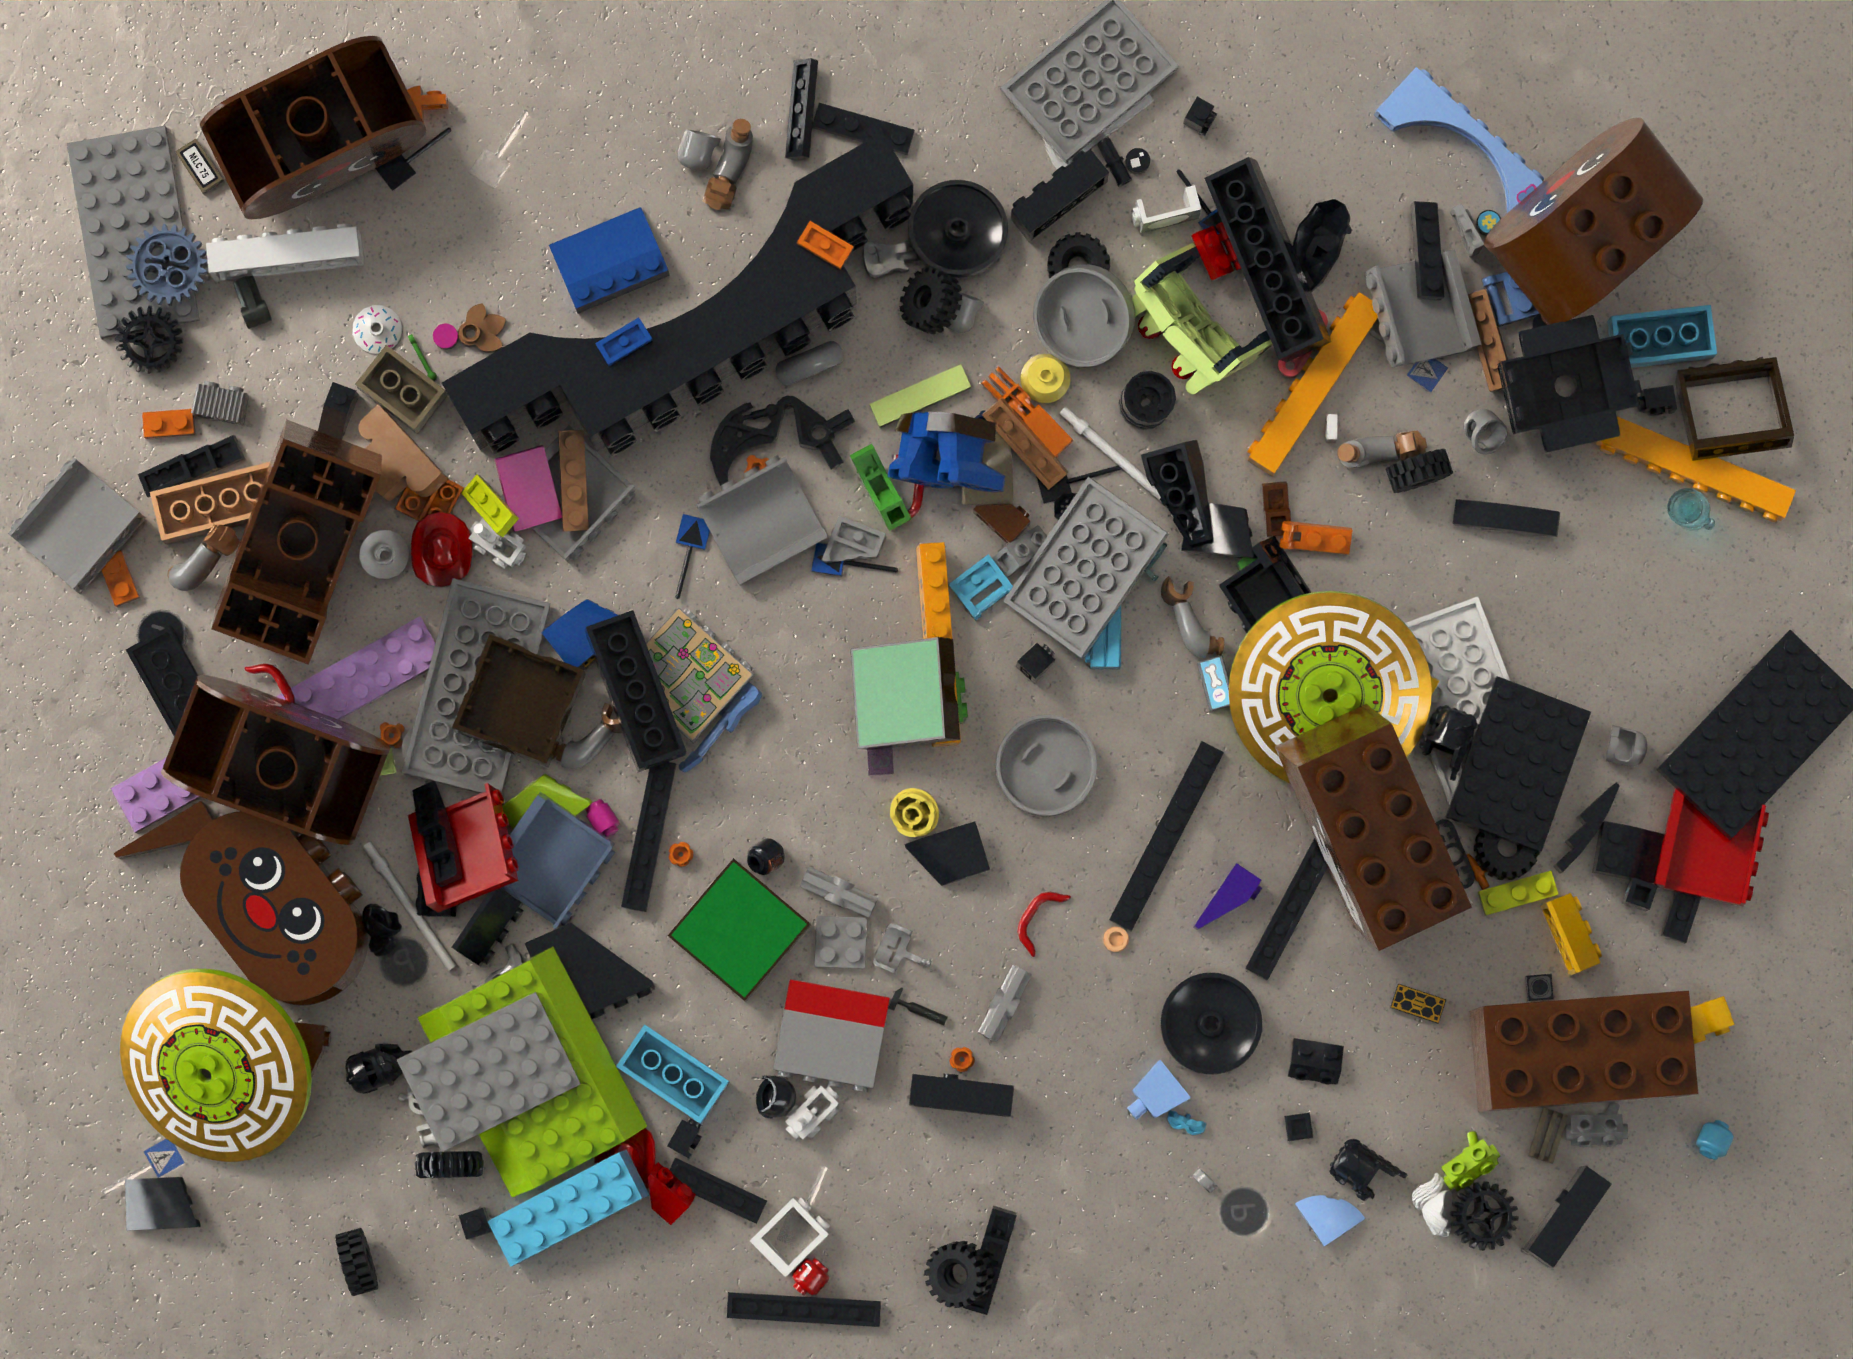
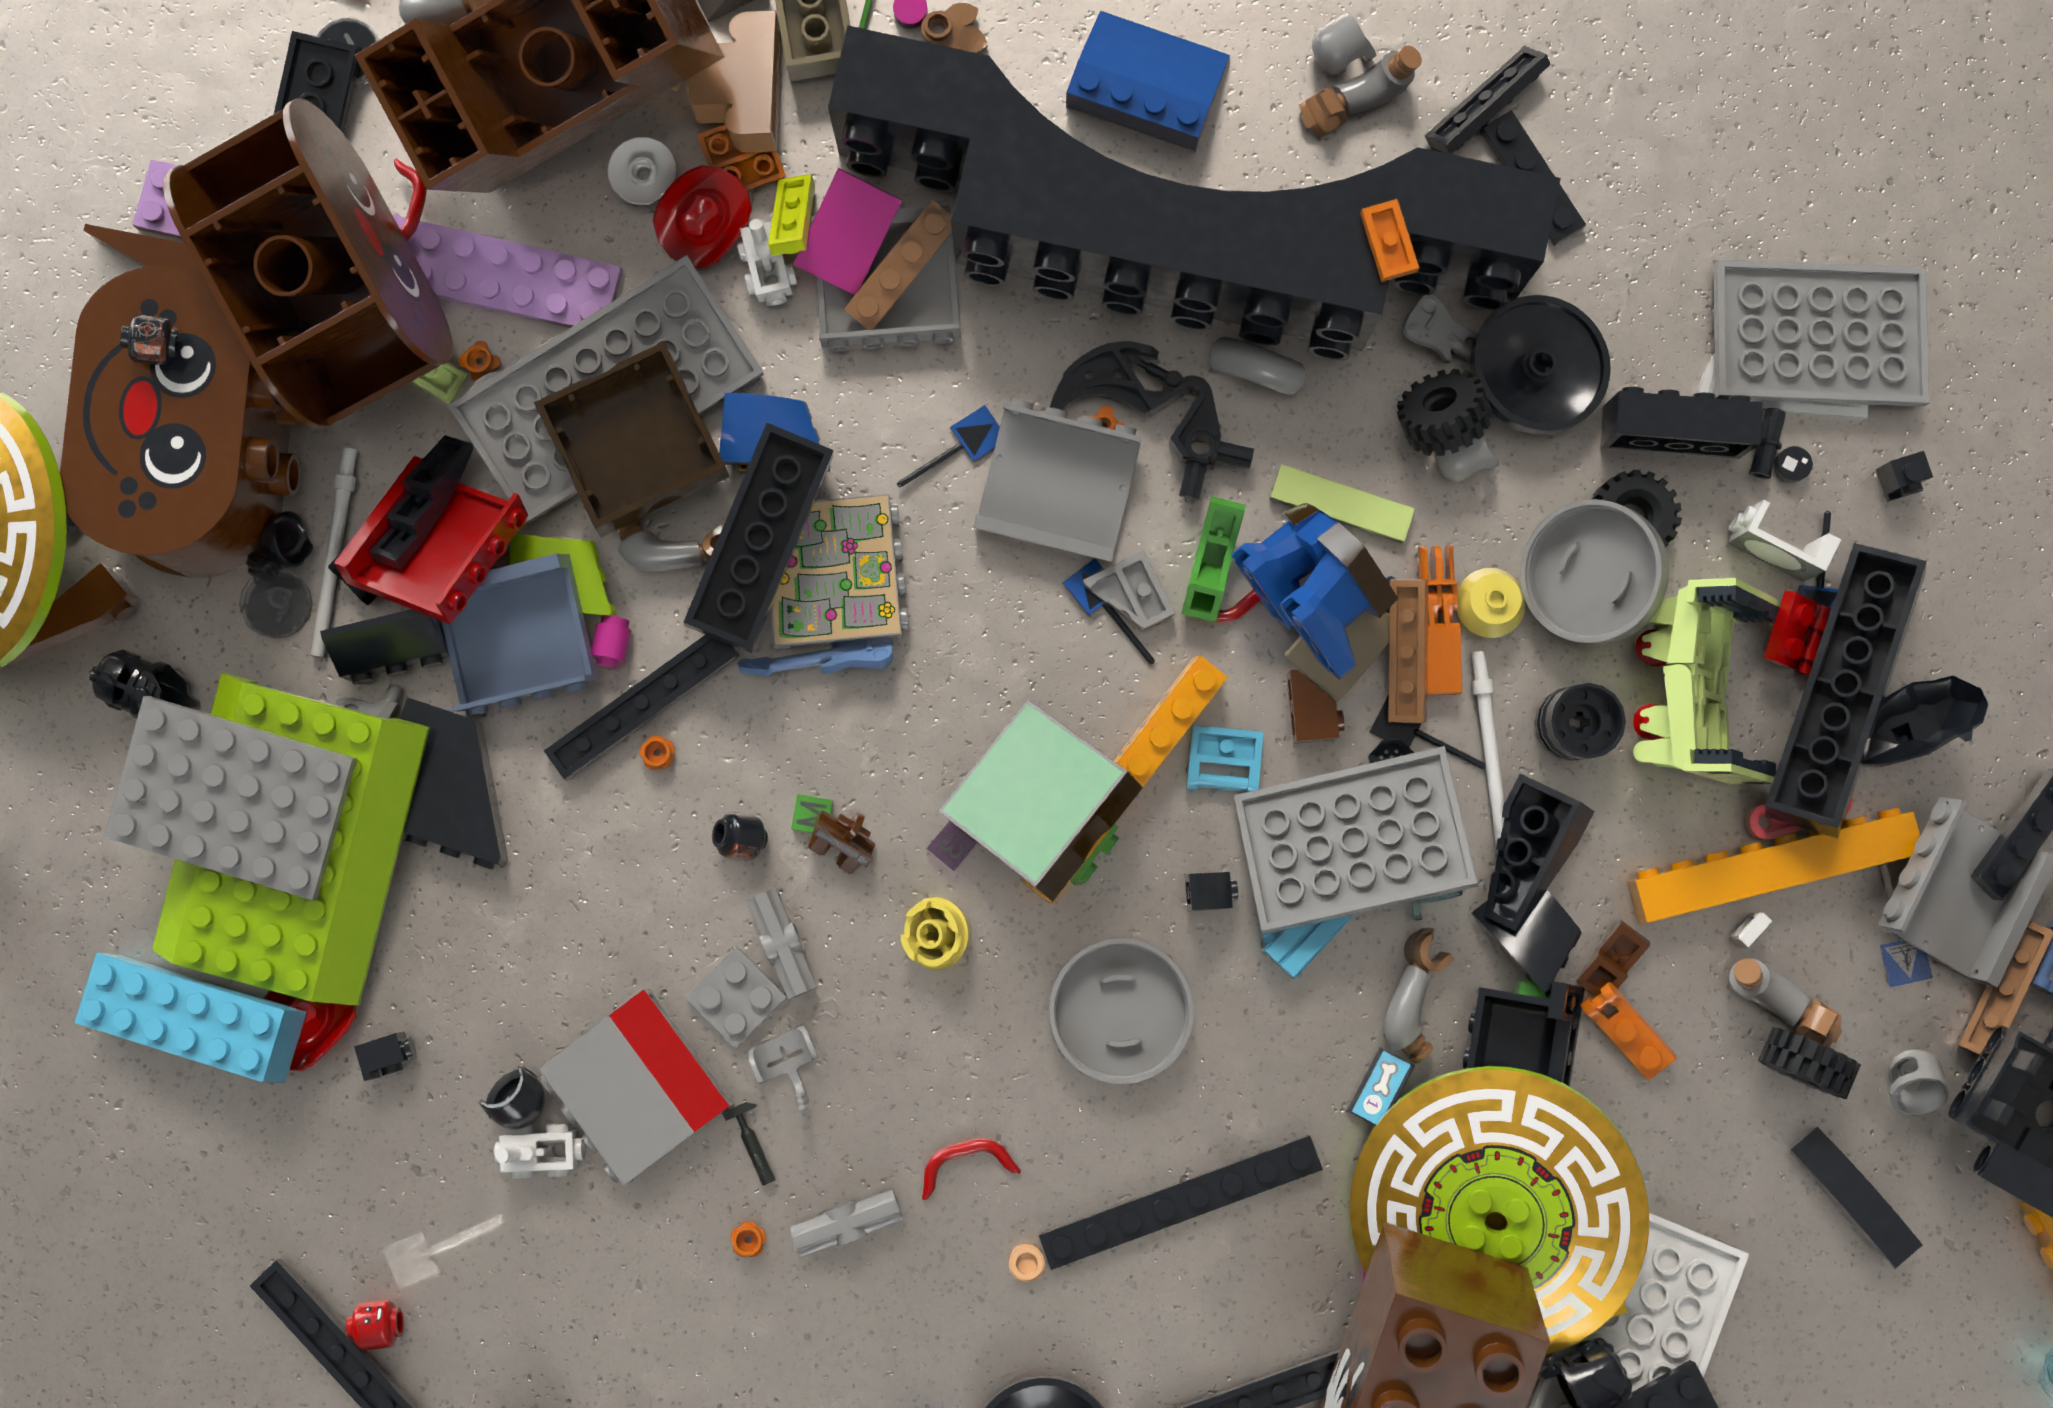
camera: 45 degrees right, 0 degrees up
black gear [415,1151,484,1178] -> none
black brick [458,1207,493,1240] -> none
blue plate [595,317,652,366] -> none
medium azure brick [616,1024,730,1124] -> none
red slope [648,1162,696,1225] -> none
green tile [667,858,811,1002] -> none
black plate [670,1158,767,1224] -> none
white window [750,1196,831,1277] -> none
black slope [904,821,990,886] -> none
black brick [909,1073,1014,1117] -> none
light grey bracket [992,525,1047,578] -> none
dark purple slope [1193,863,1262,930] -> none
none -> black head [120,315,179,365]
none -> bright green tile [791,794,833,833]
none -> reddish brown hips [808,810,875,874]

